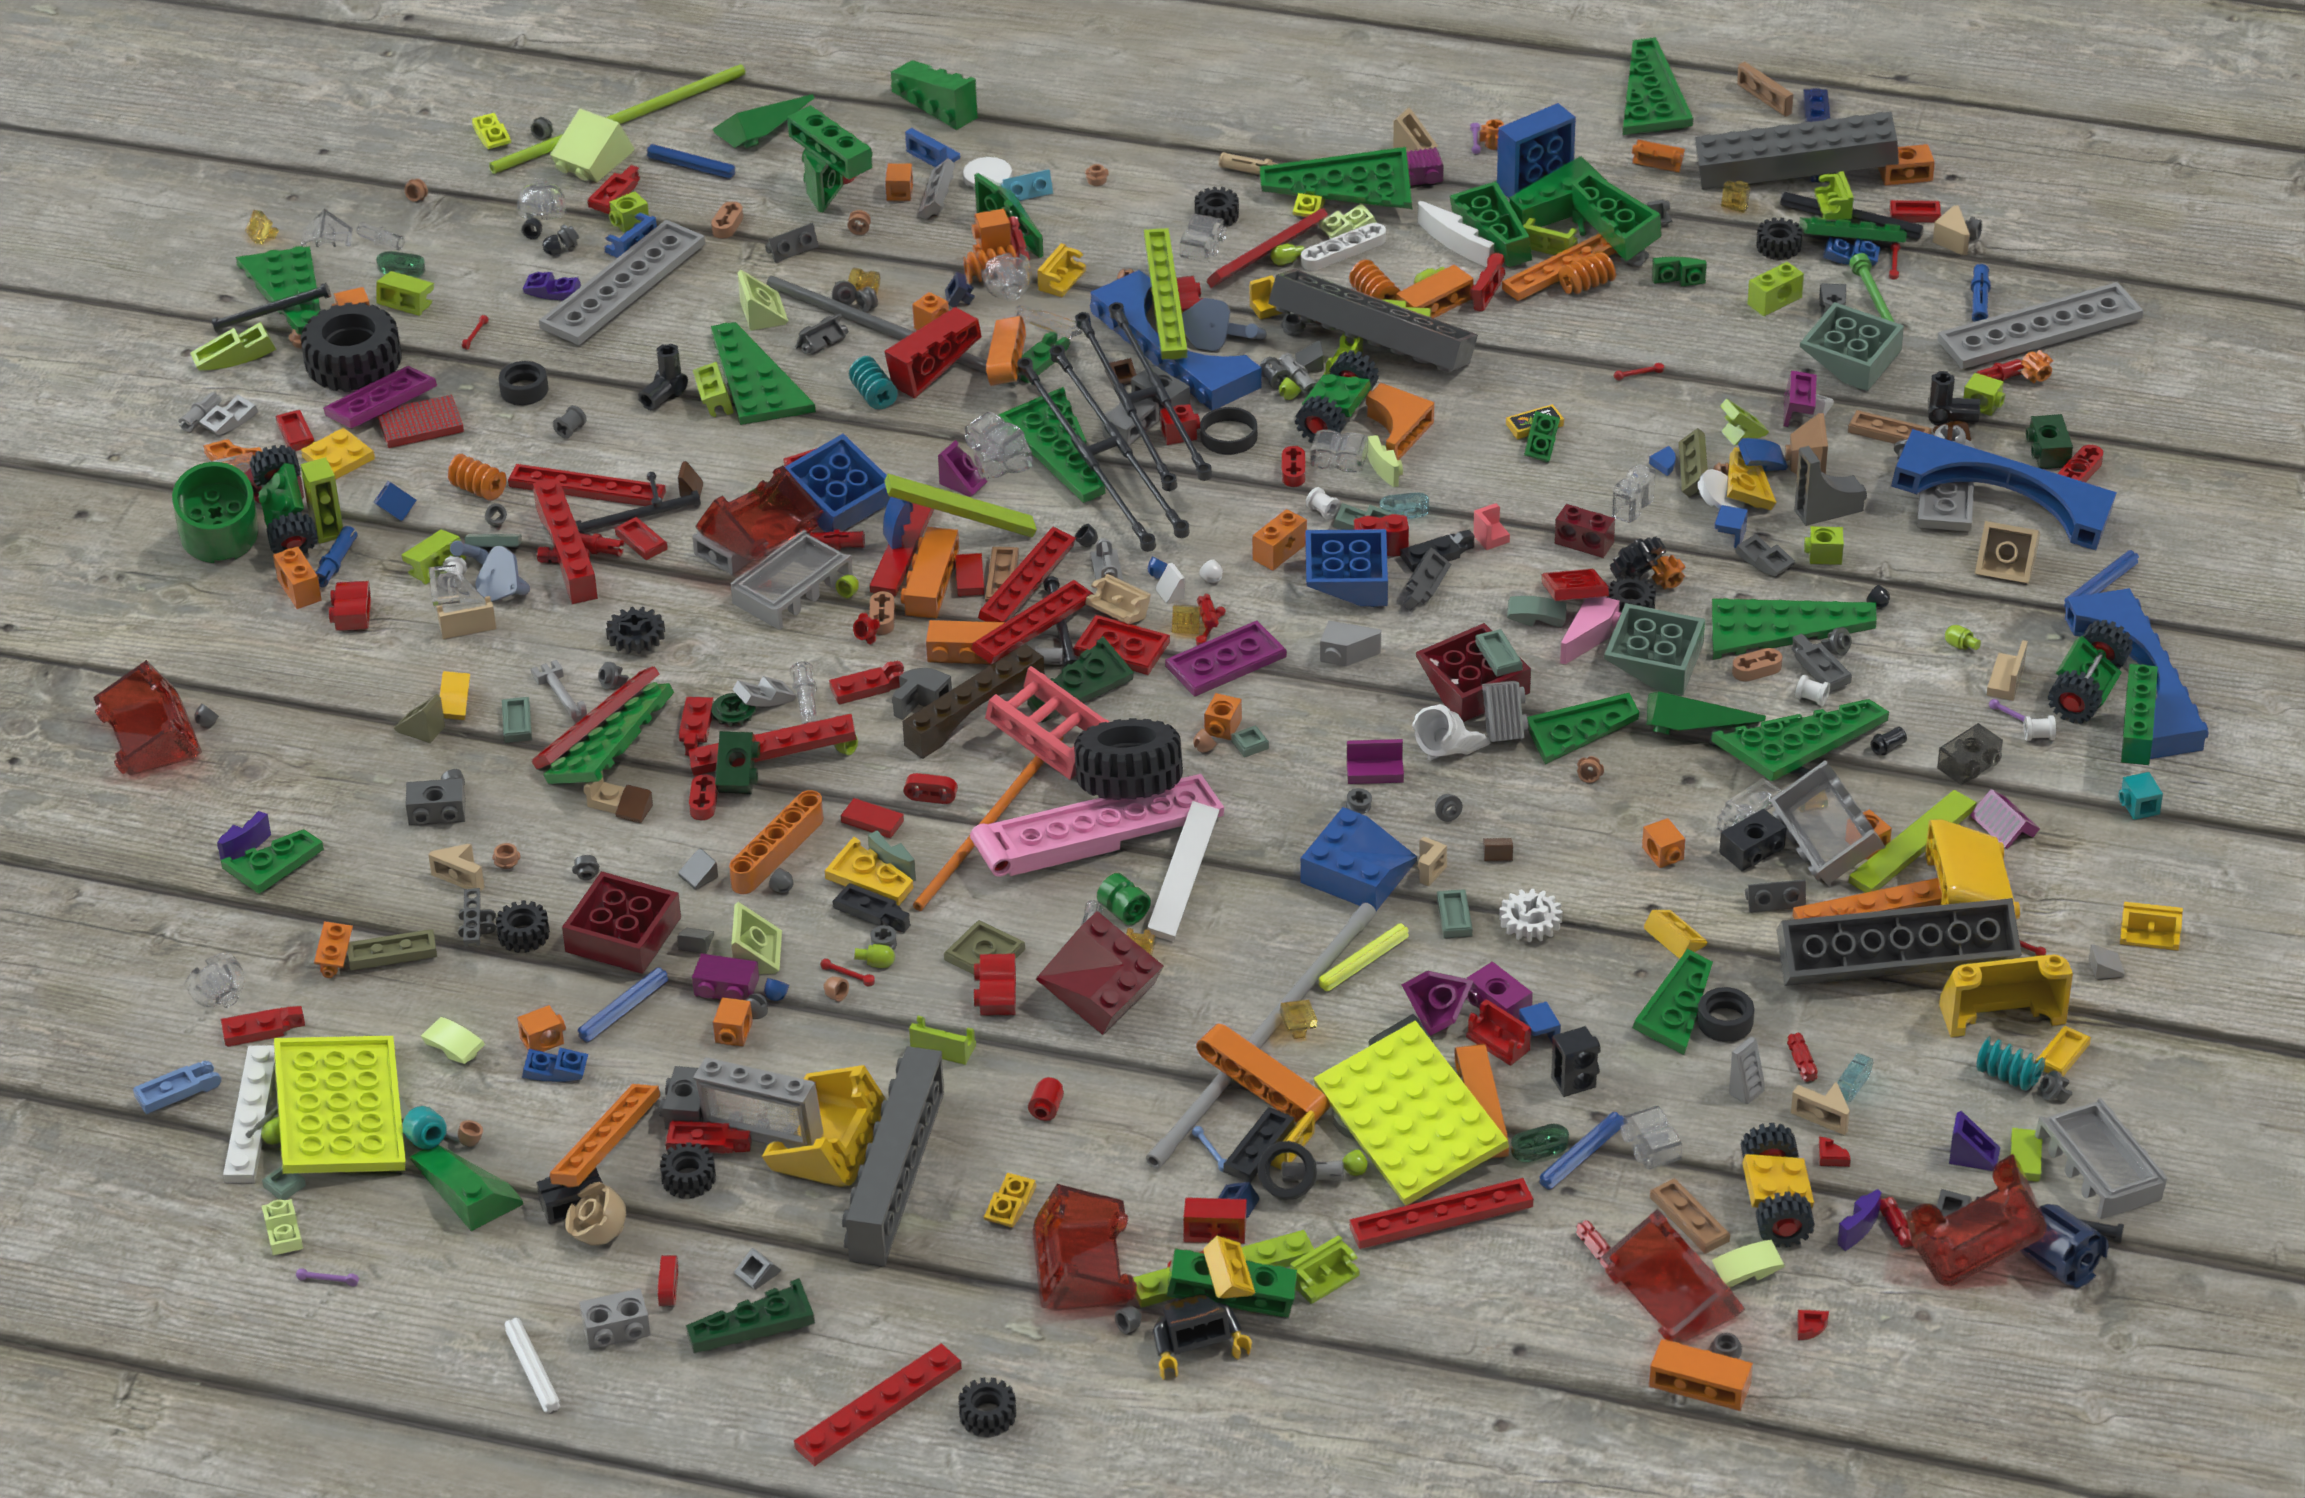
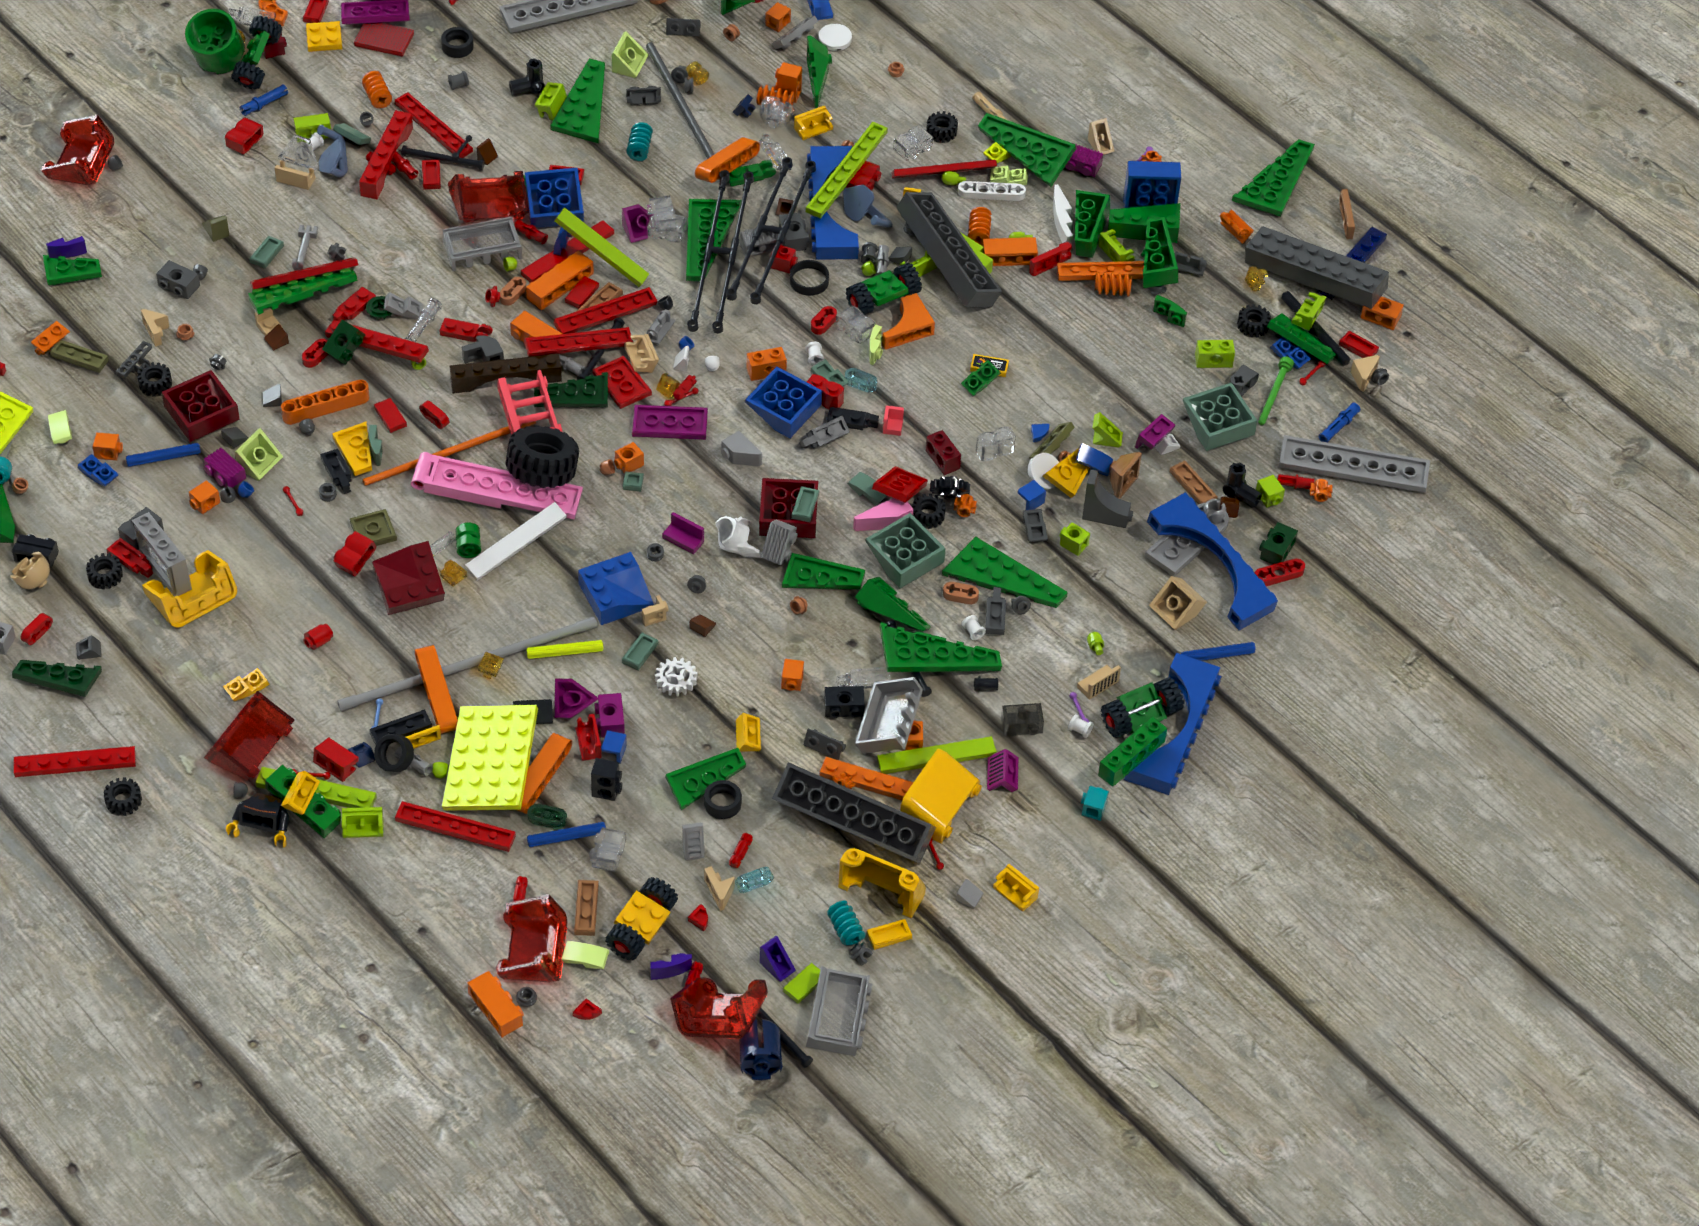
camera: 30 degrees right, 10 degrees up
orange brick [273,546,322,609] -> none
lime brick [300,457,343,544] -> none
blue panel [373,481,417,521] -> none
yellow slope [440,671,470,720] -> none
orange plate [549,1084,661,1187] -> none
black gear [606,606,665,654] -> none
nougat hinge [824,976,849,1001] -> none
dark grey brick [842,1046,945,1267] -> none
lime cylinder [854,944,895,968] -> none
red wedge [884,307,982,399] -> none
lime hinge [909,1015,976,1065] -> none
orange brick [912,292,949,330] -> none
medium azure hinge [1002,169,1053,201] -> none
red axle [1008,216,1030,265] -> none
red hinge [1614,363,1664,381] -> none
black hinge [1866,585,1890,609] -> none
dark grey slope [1933,1189,1972,1226] -> none

